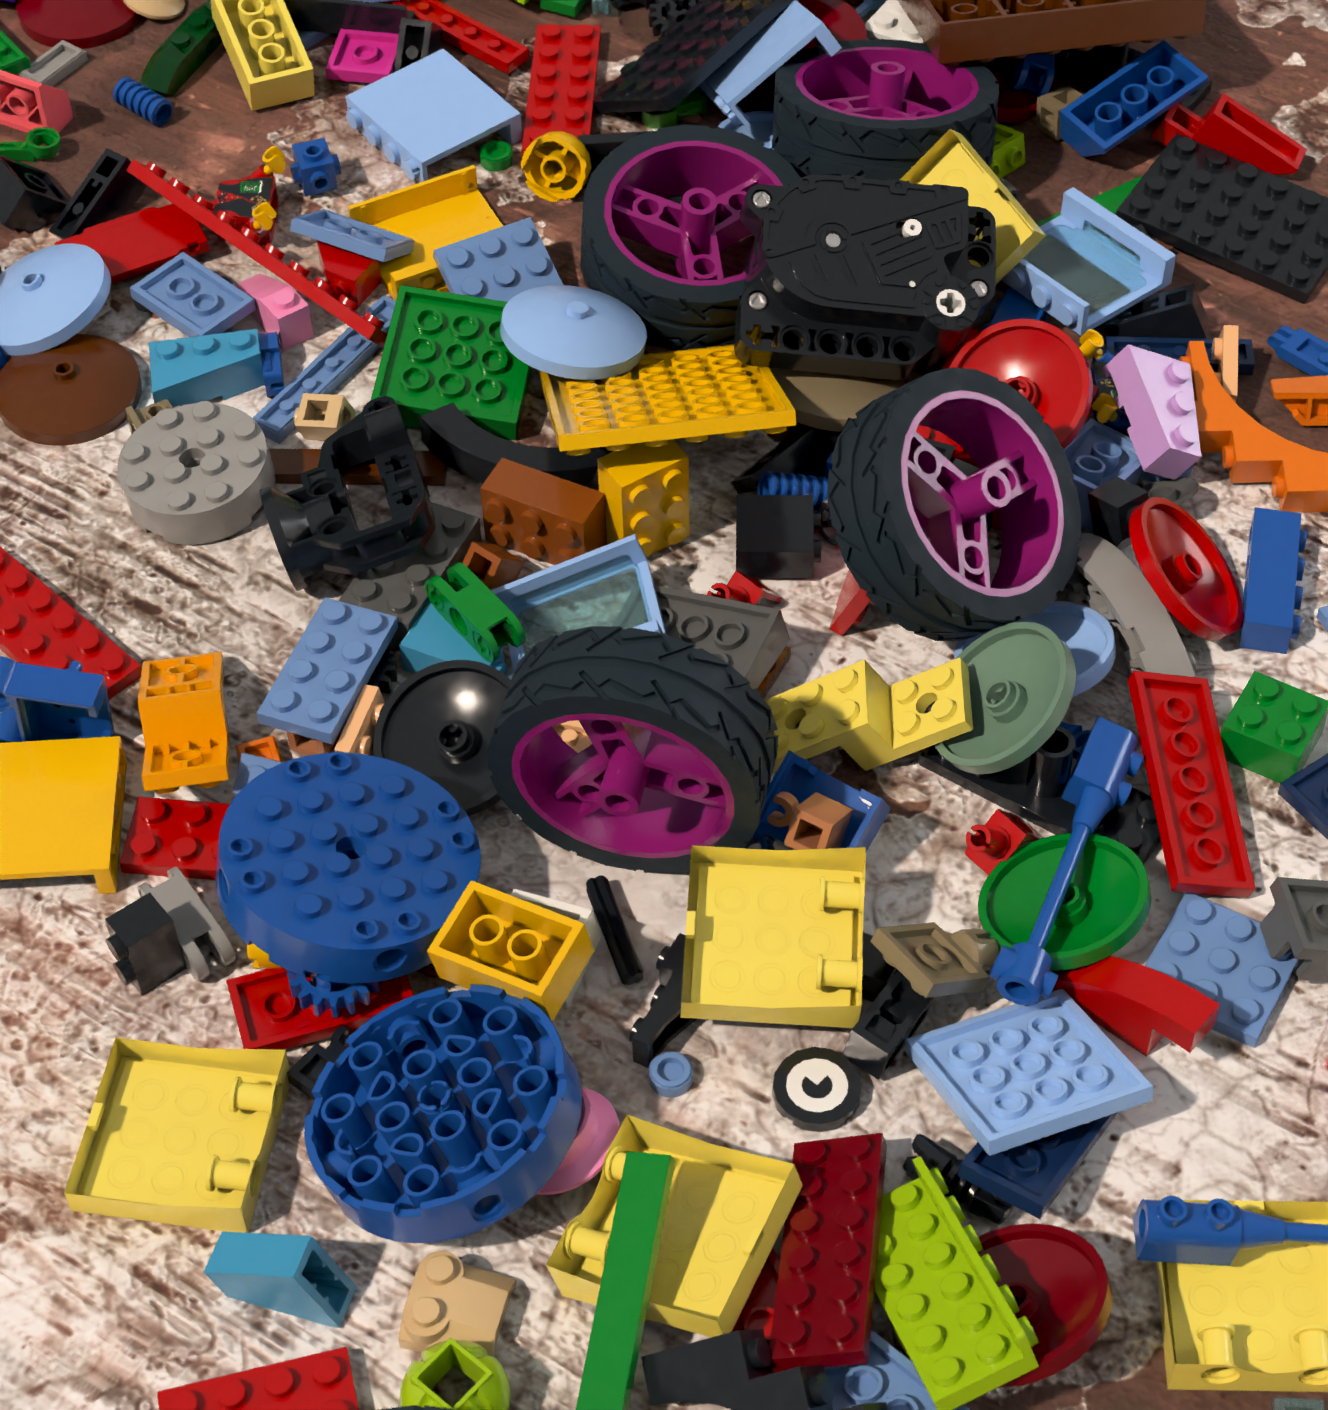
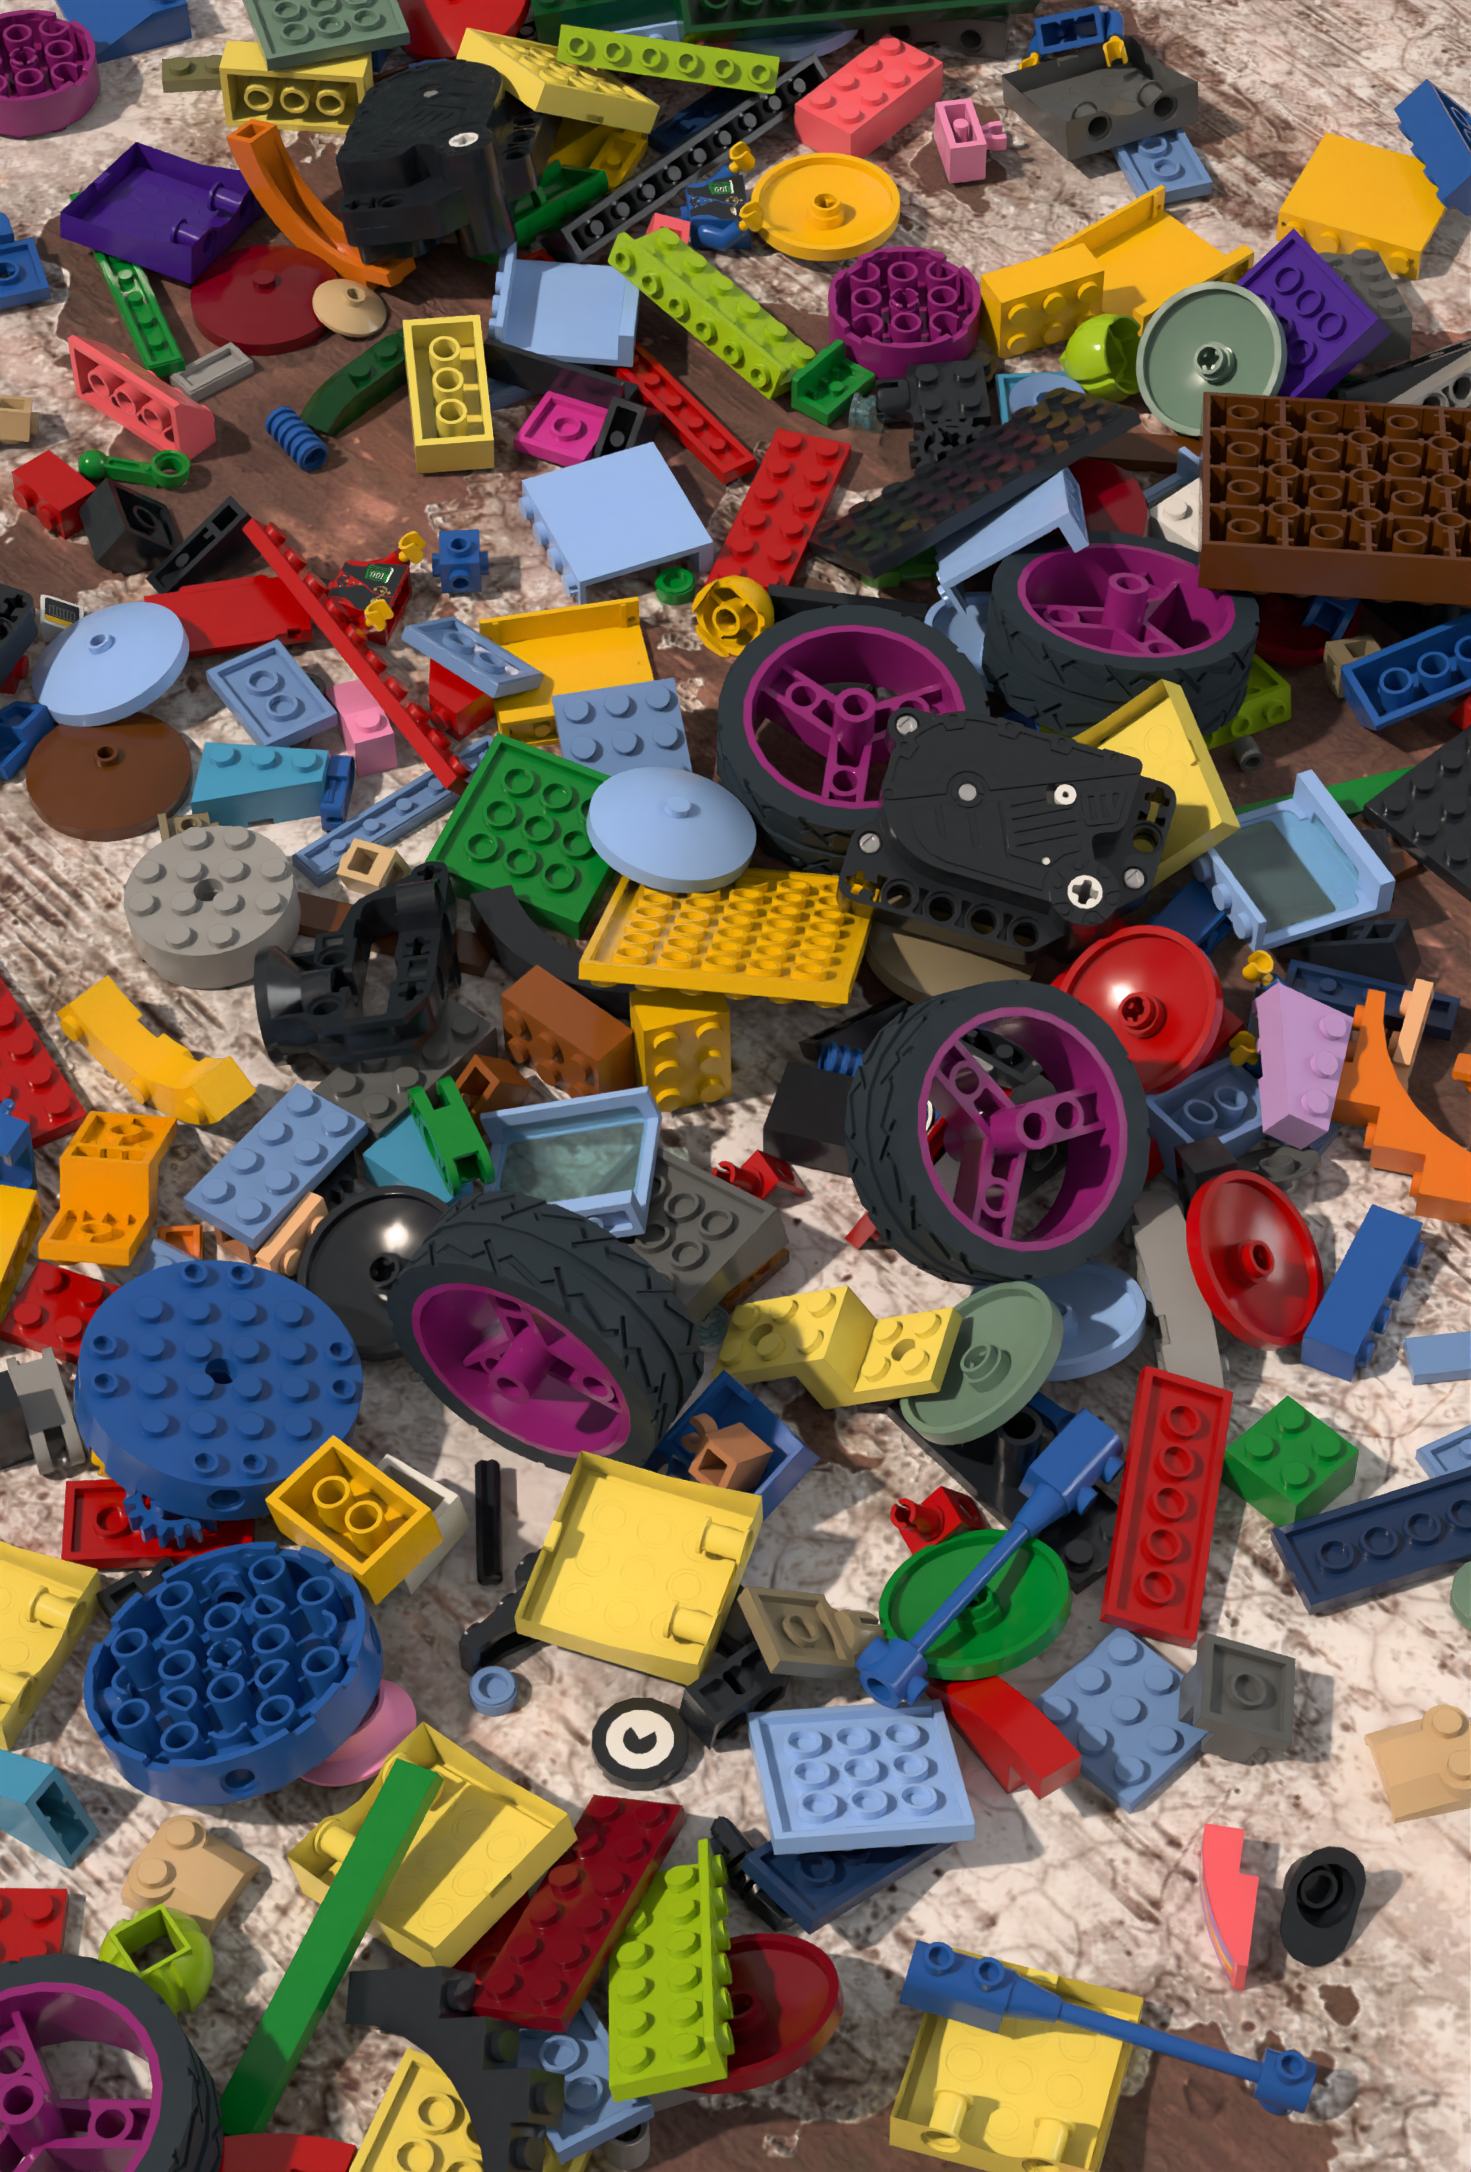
camera: 15 degrees right, 0 degrees up
none -> yellow brick [56,975,257,1125]

